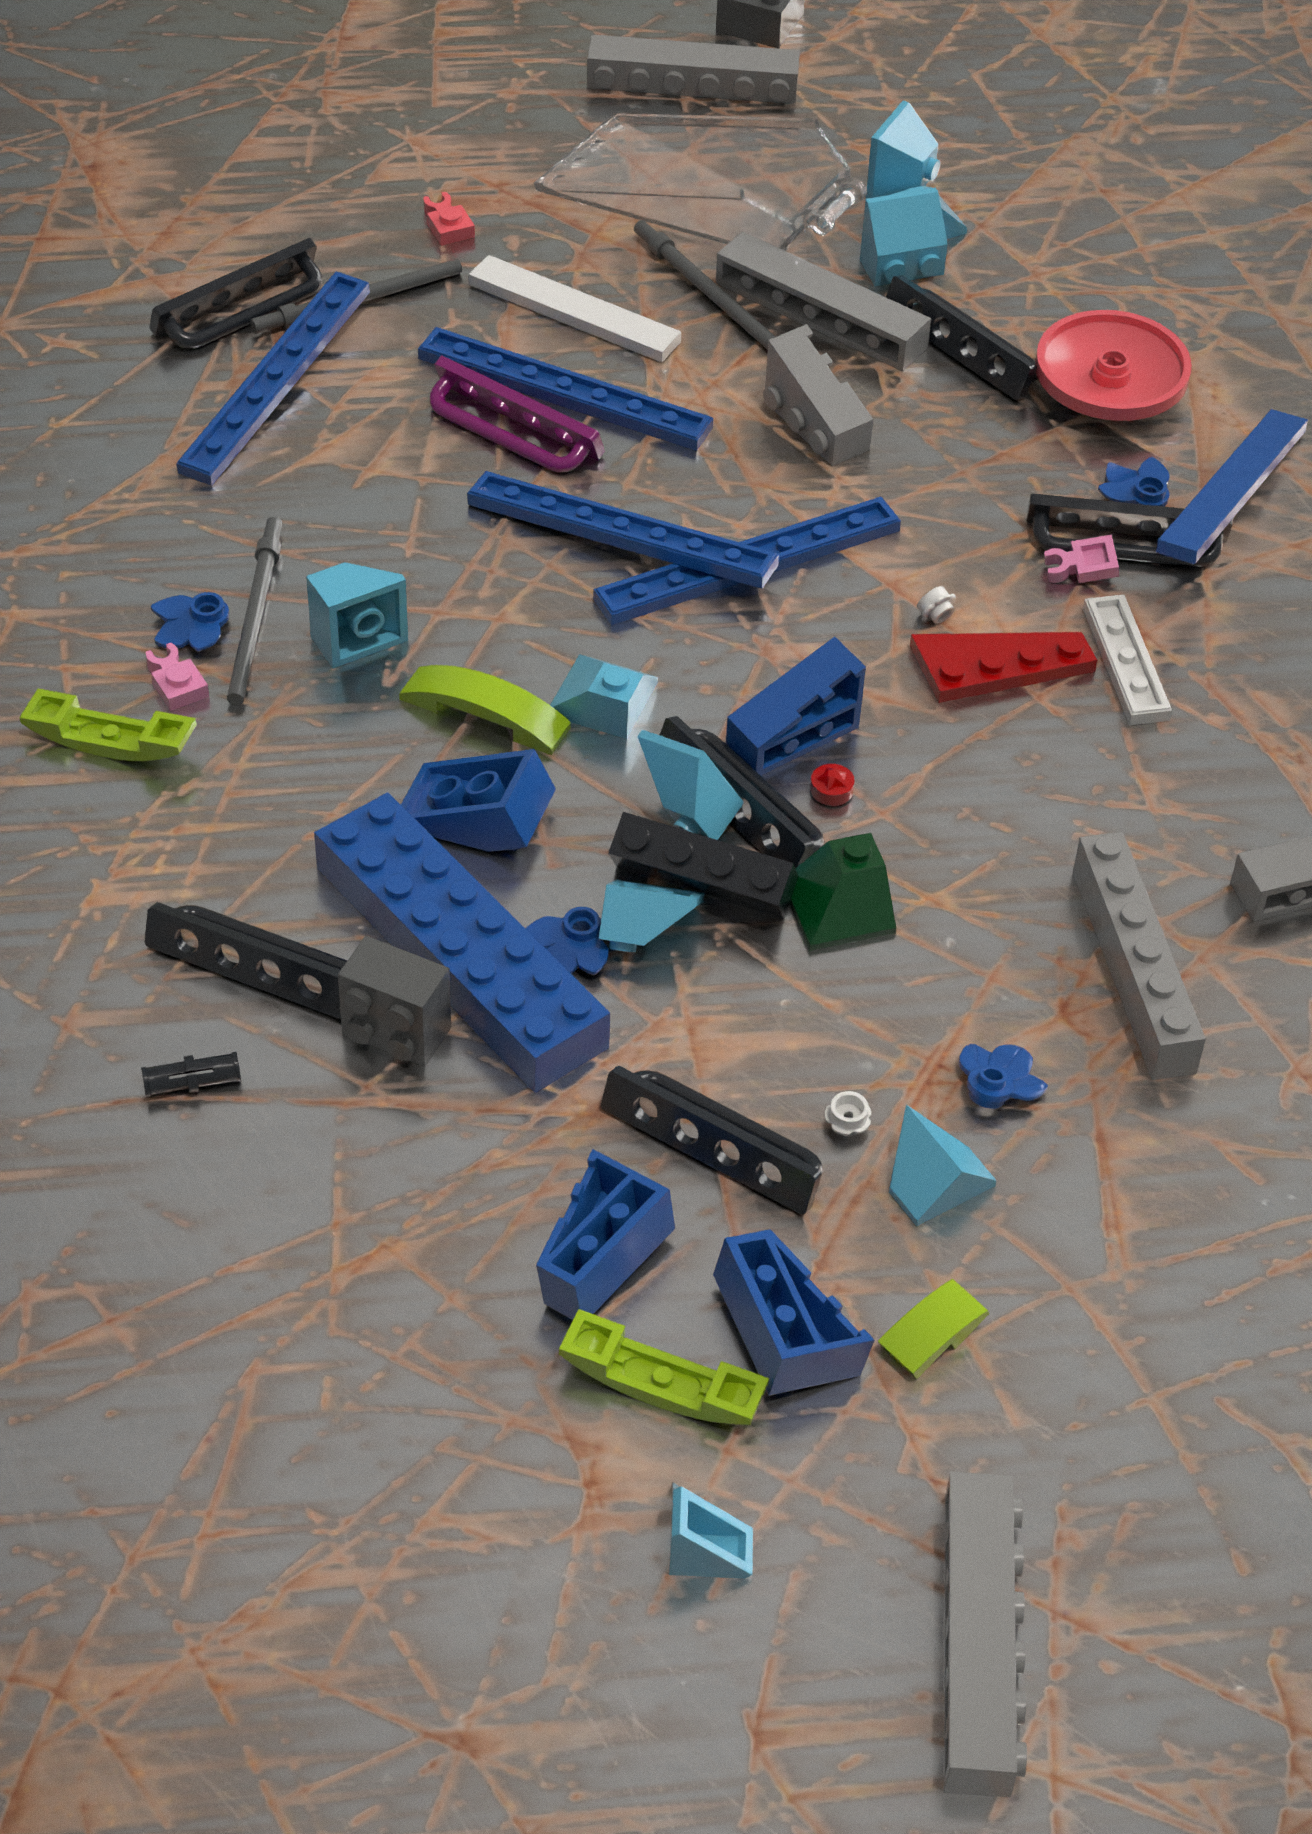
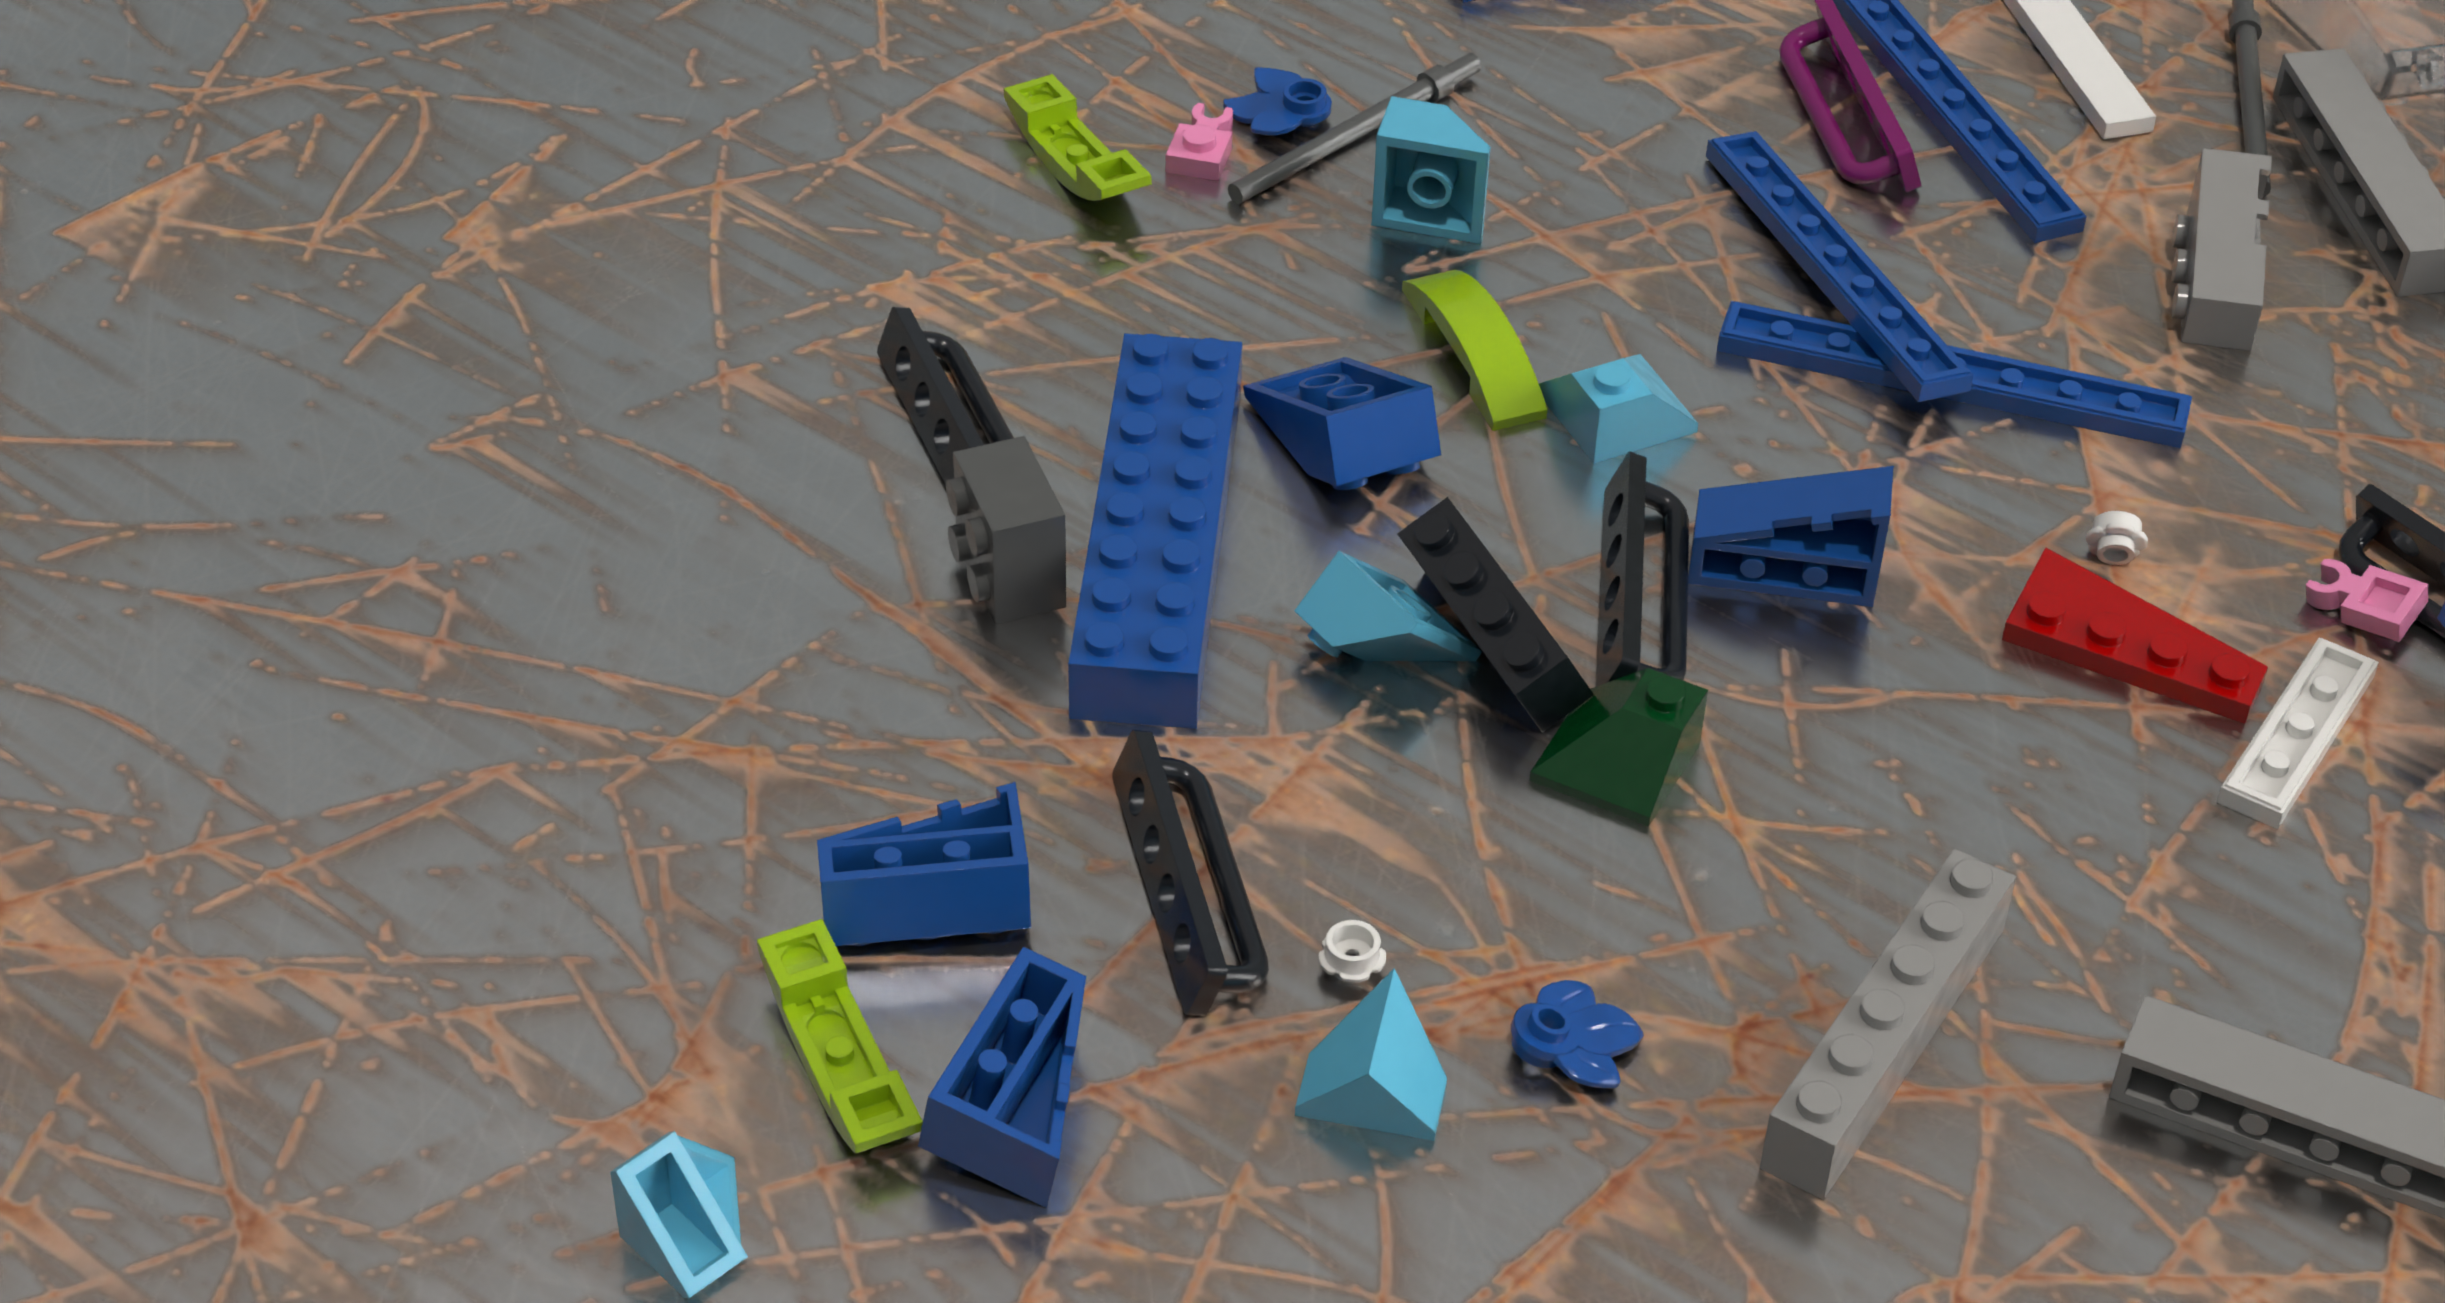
camera: 45 degrees right, 5 degrees down
black pin [141,1052,241,1097] -> none
blue plate [525,907,608,975] -> none
medium azure slope [637,729,744,840] -> none
red tile [810,764,855,806] -> none
lime slope [878,1279,990,1380] -> none

